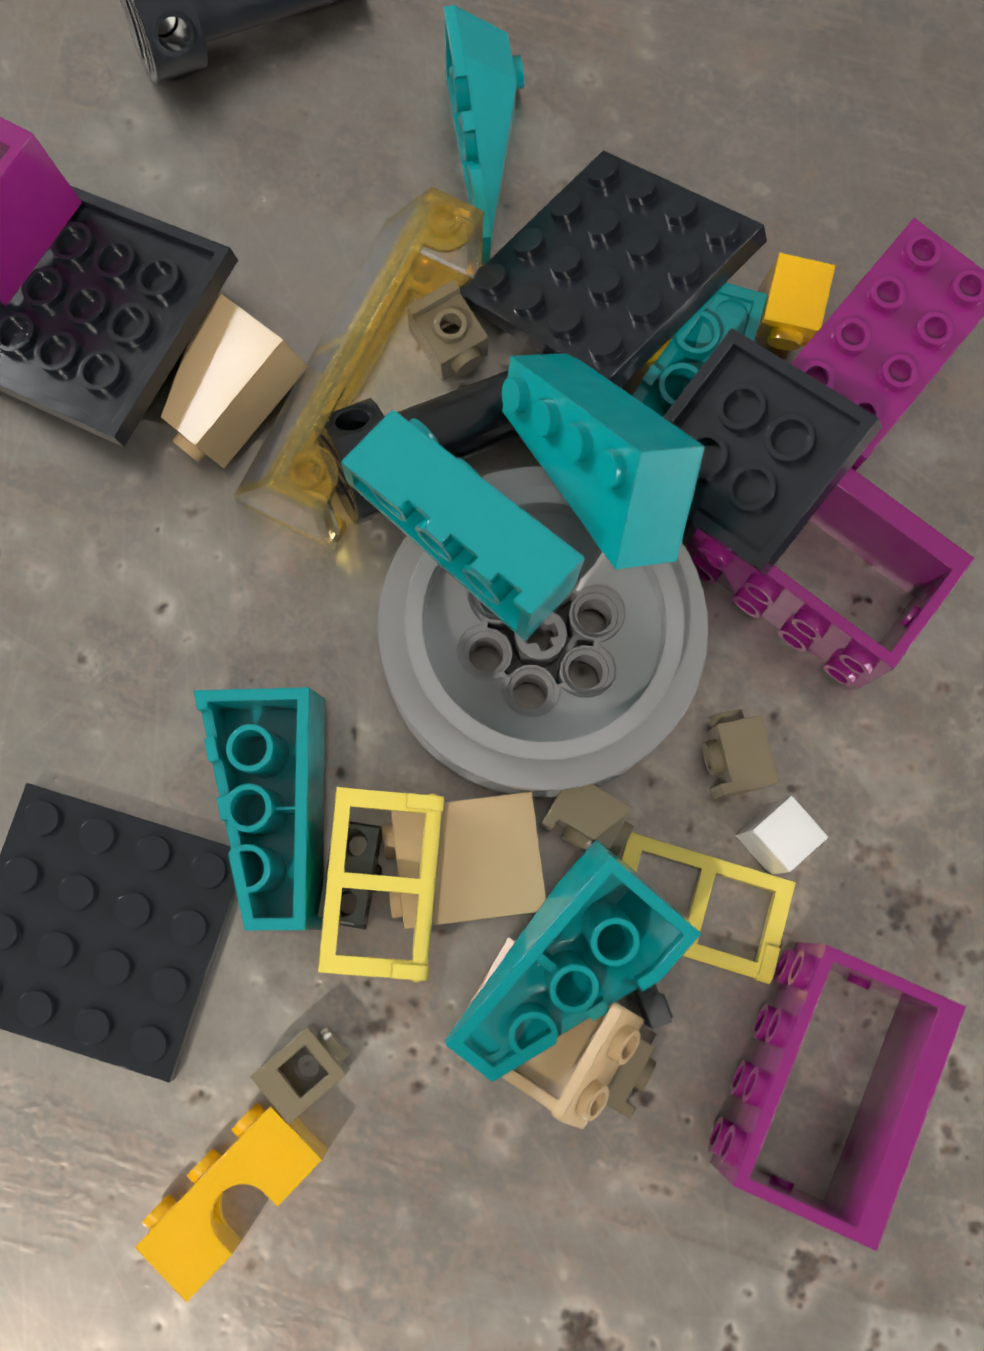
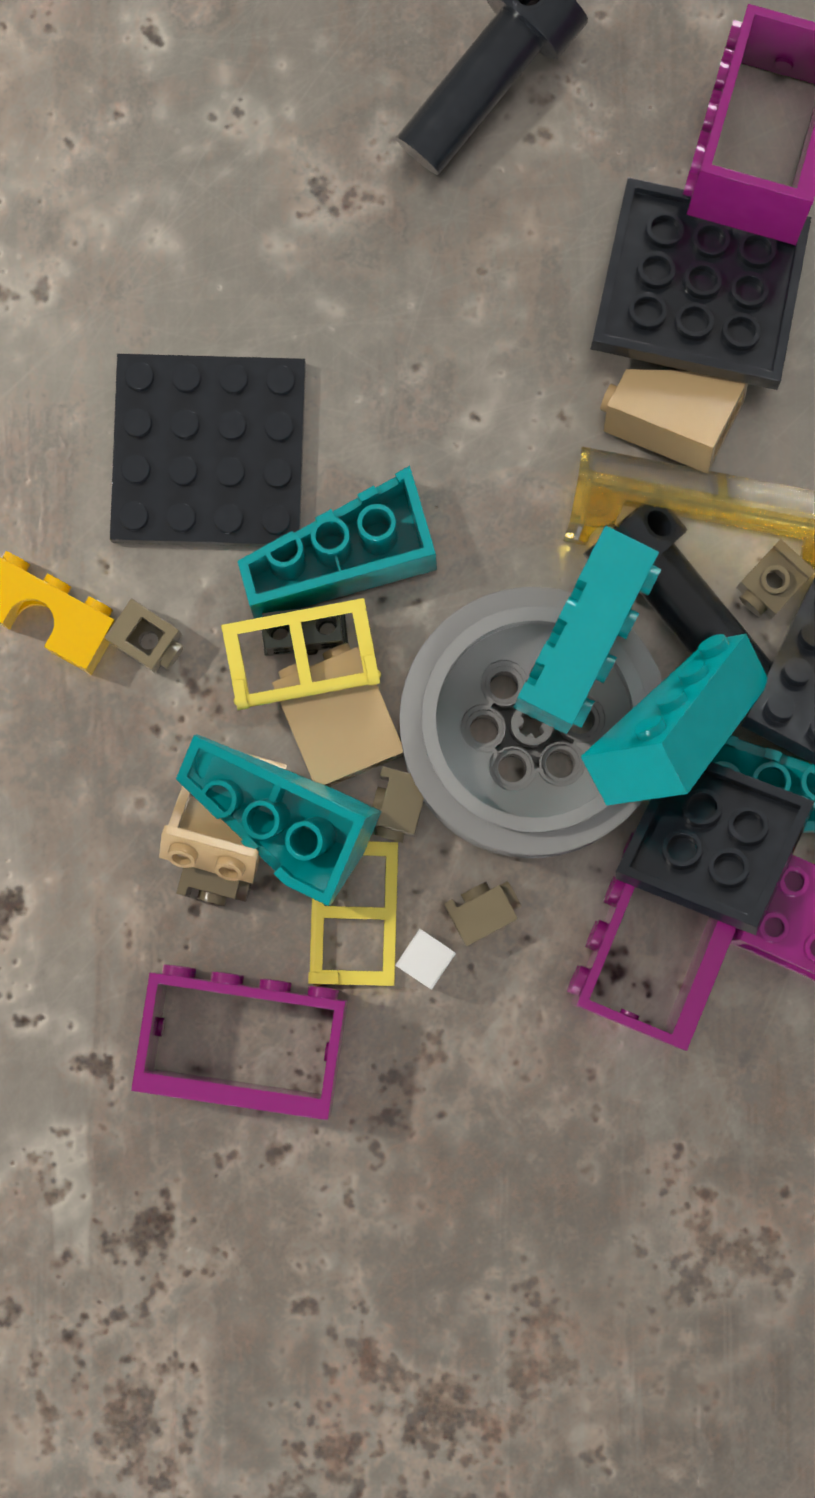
camera: 85 degrees right, 5 degrees up
dark grey tile [633,984,673,1029] -> none

